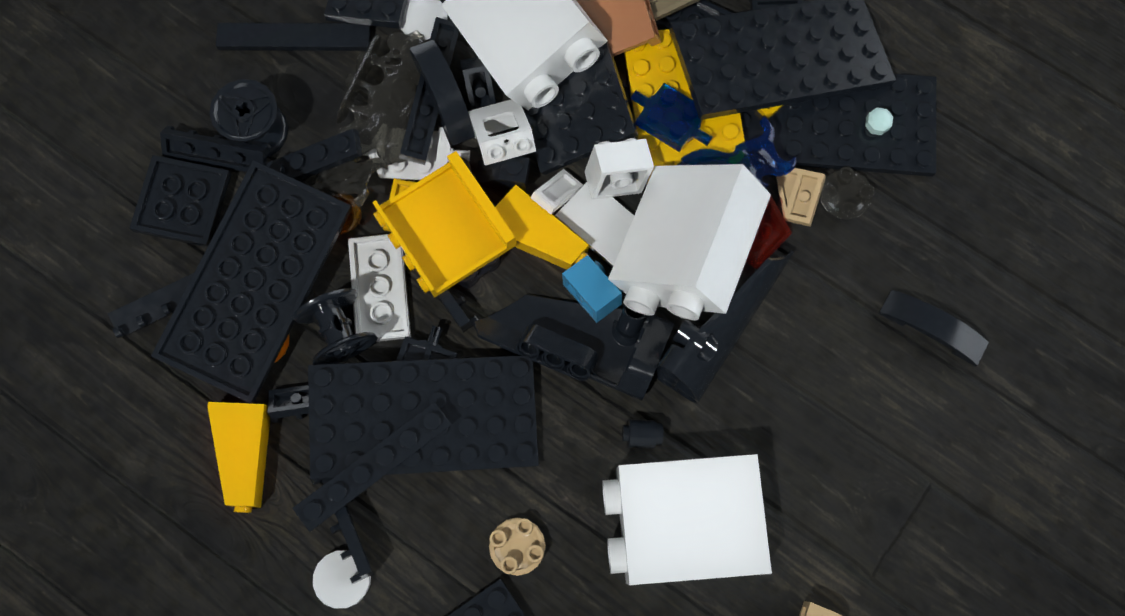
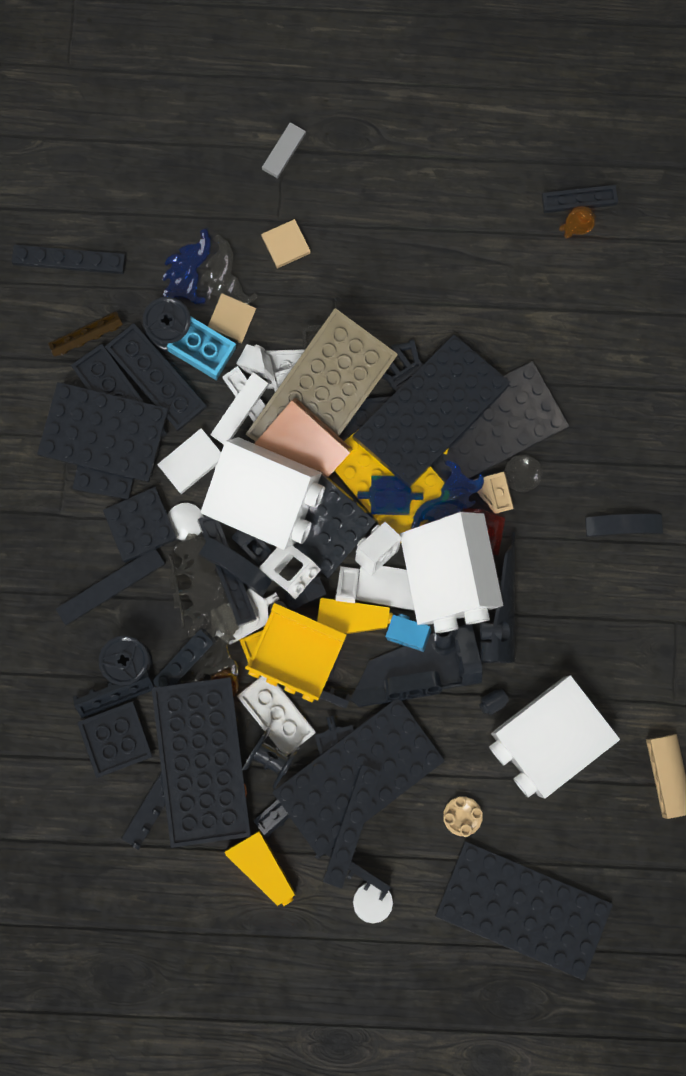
camera: 35 degrees left, 5 degrees up
light aqua tile [865,108,893,135] -> none

